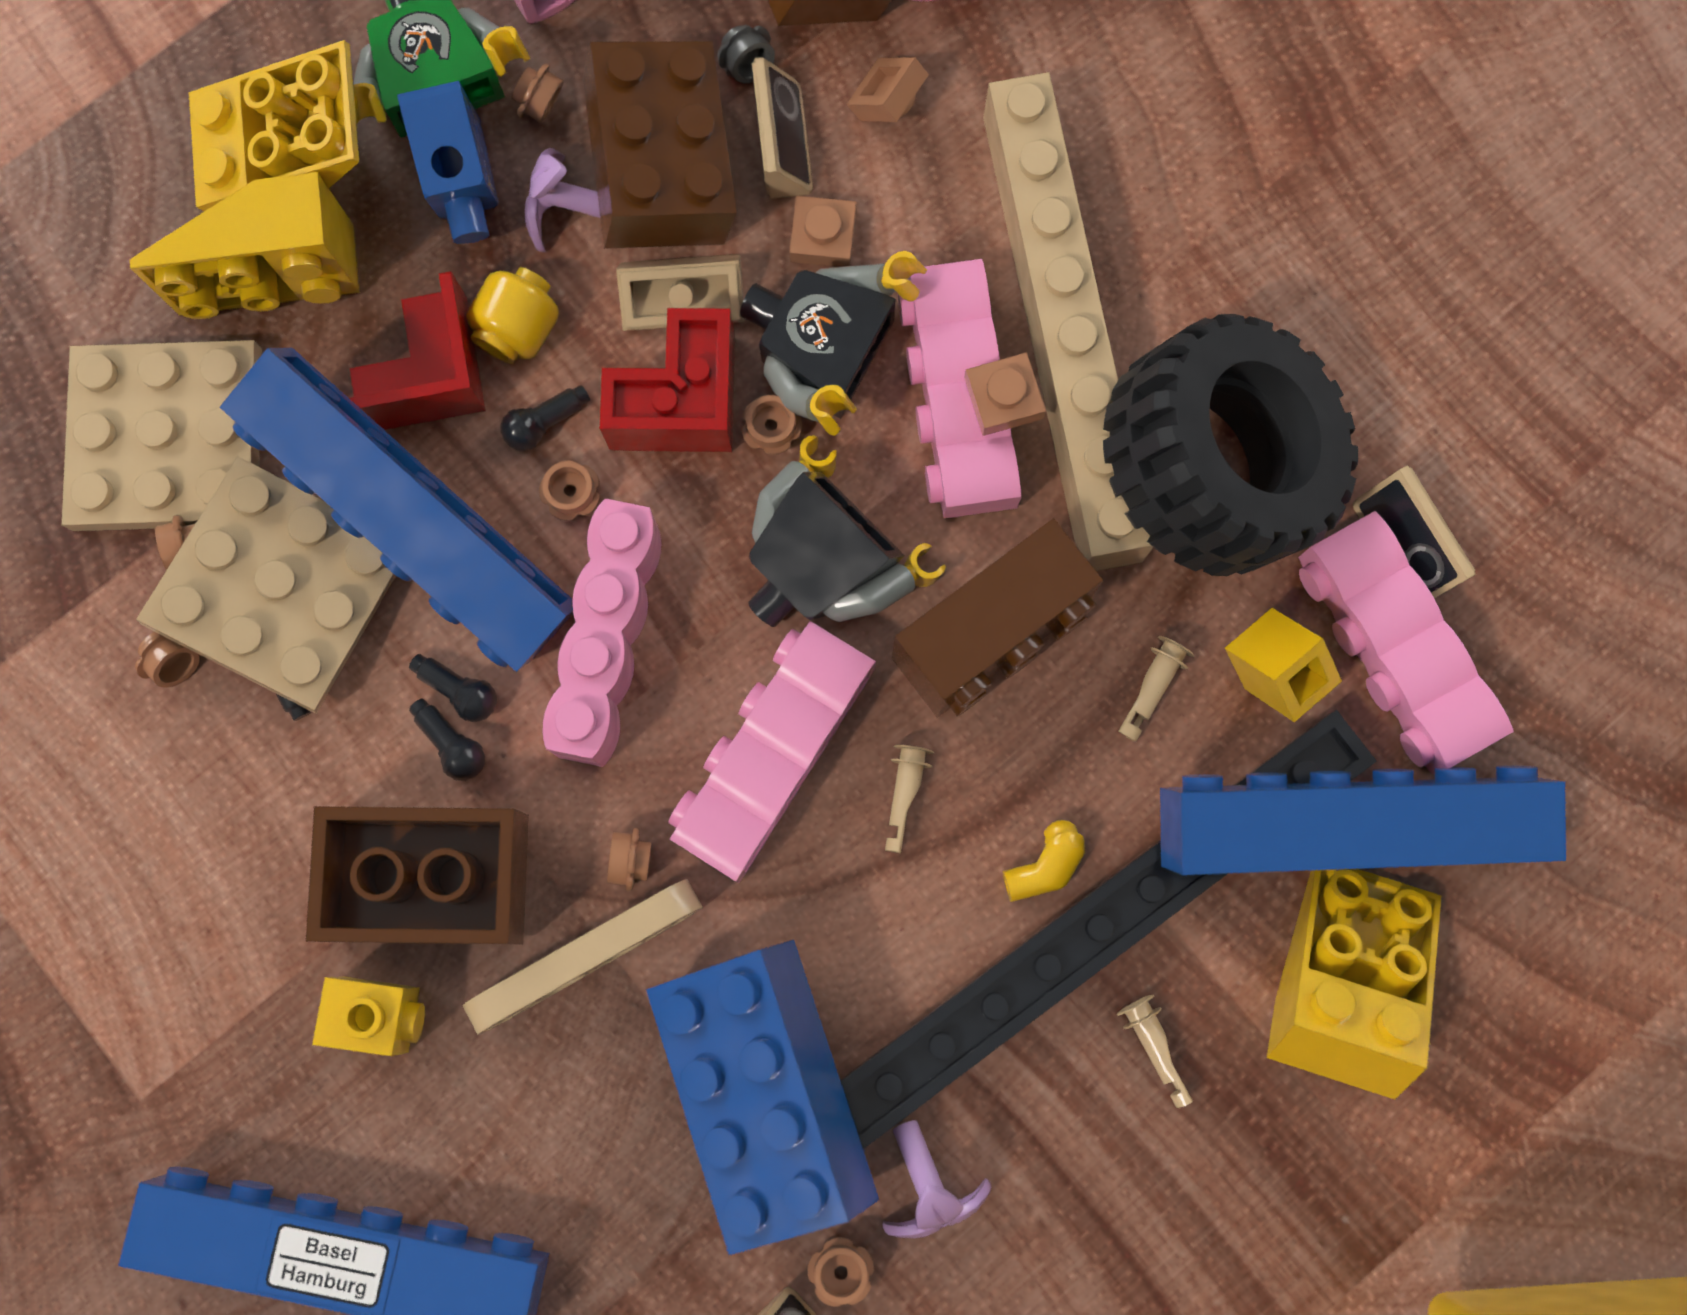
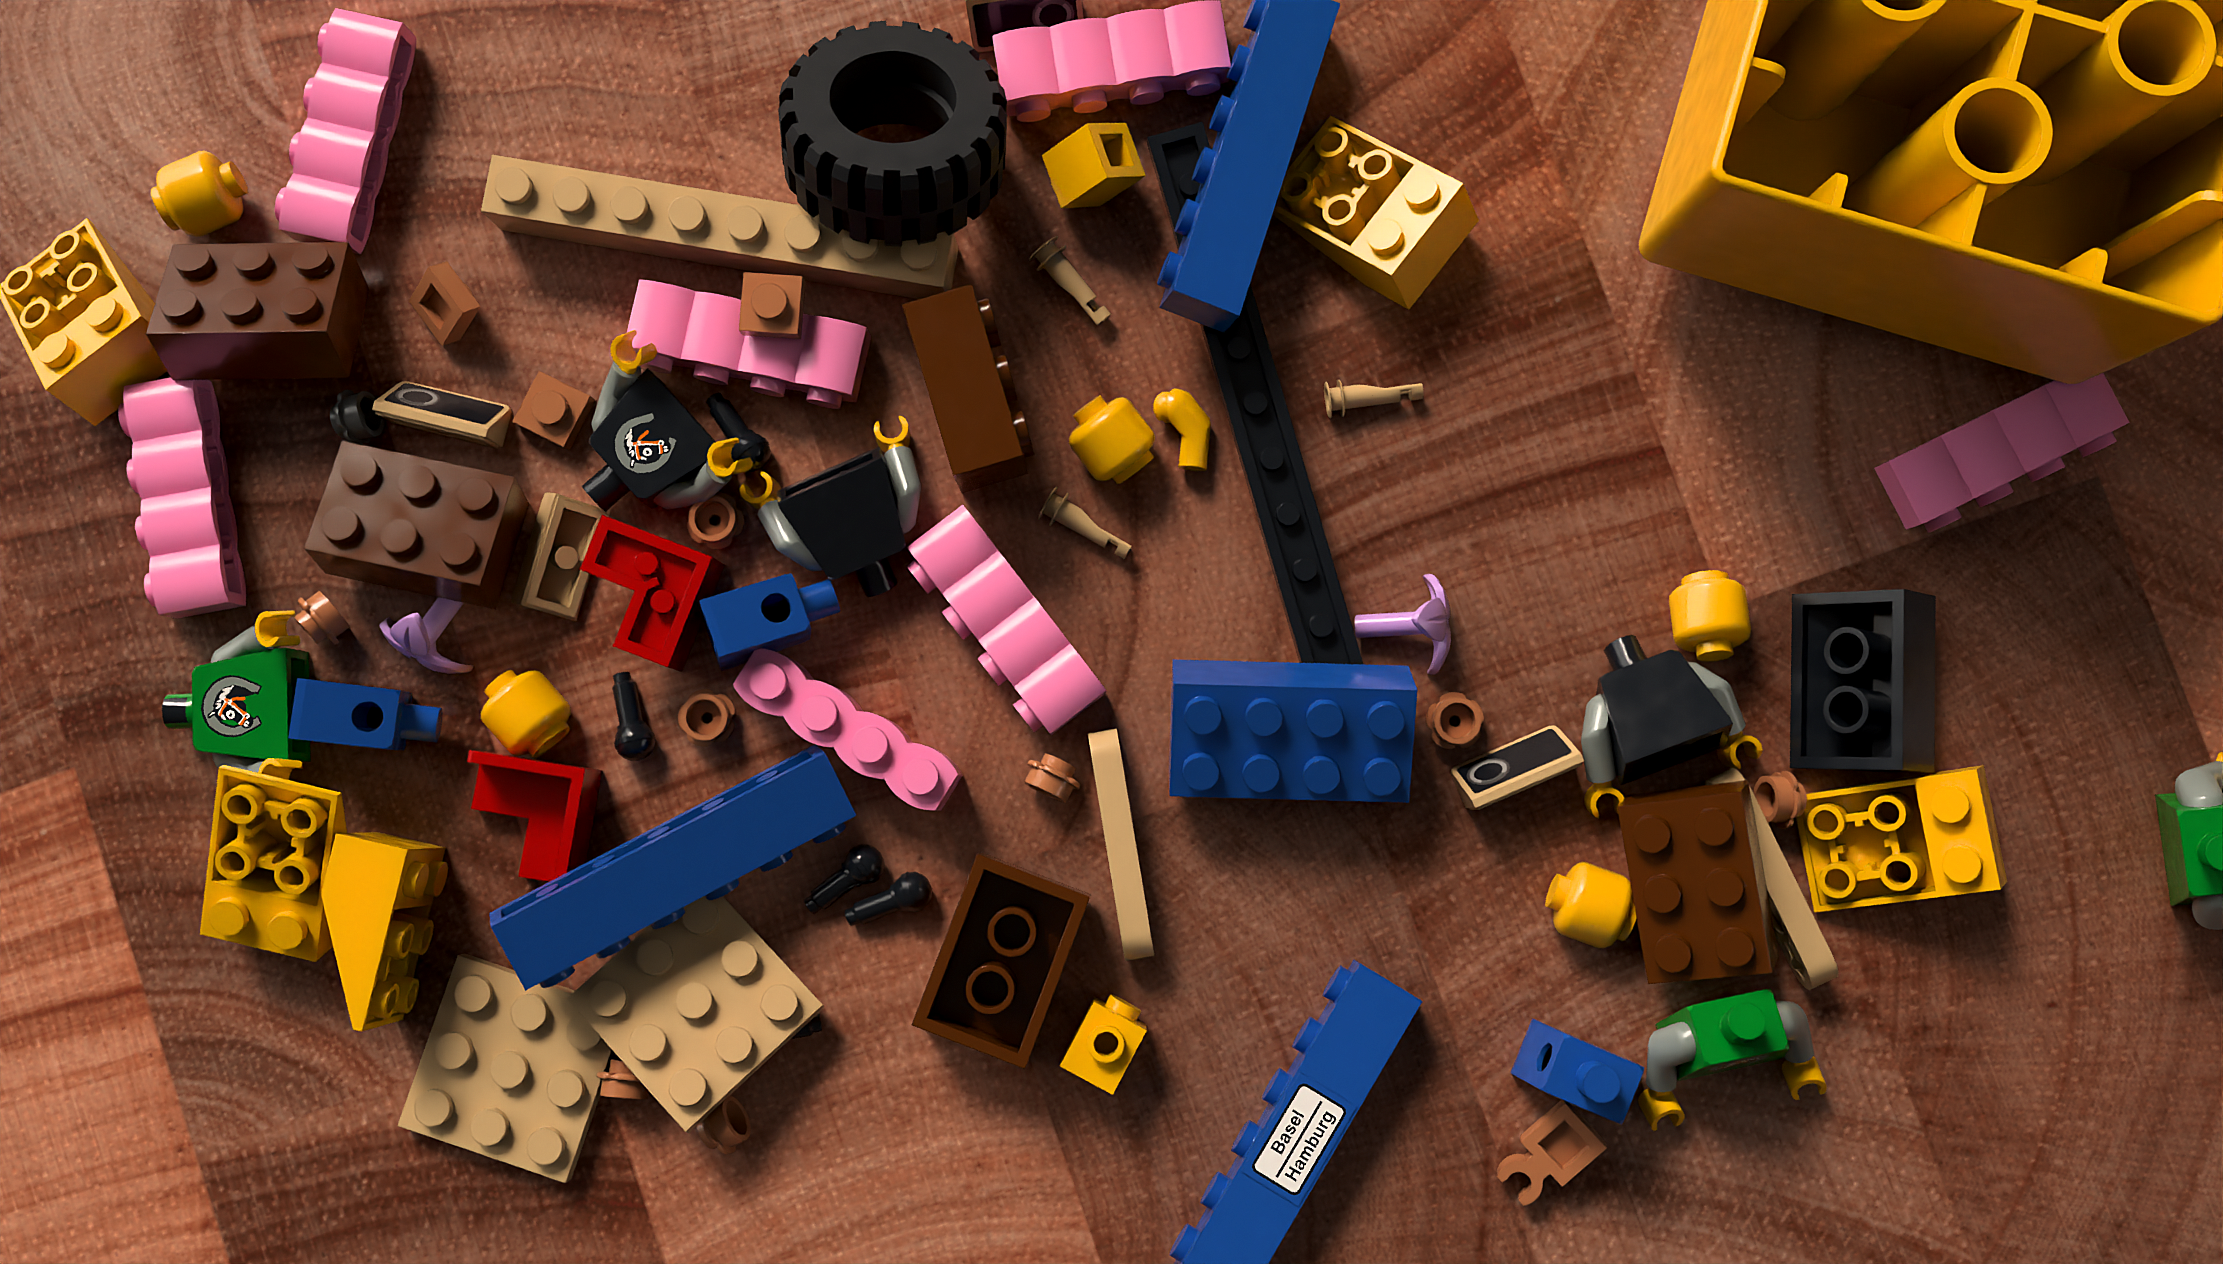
camera: 70 degrees left, 5 degrees up
none -> blue torso [699,573,840,671]
none -> black piece [706,393,771,472]
none -> yellow head [1069,395,1155,484]

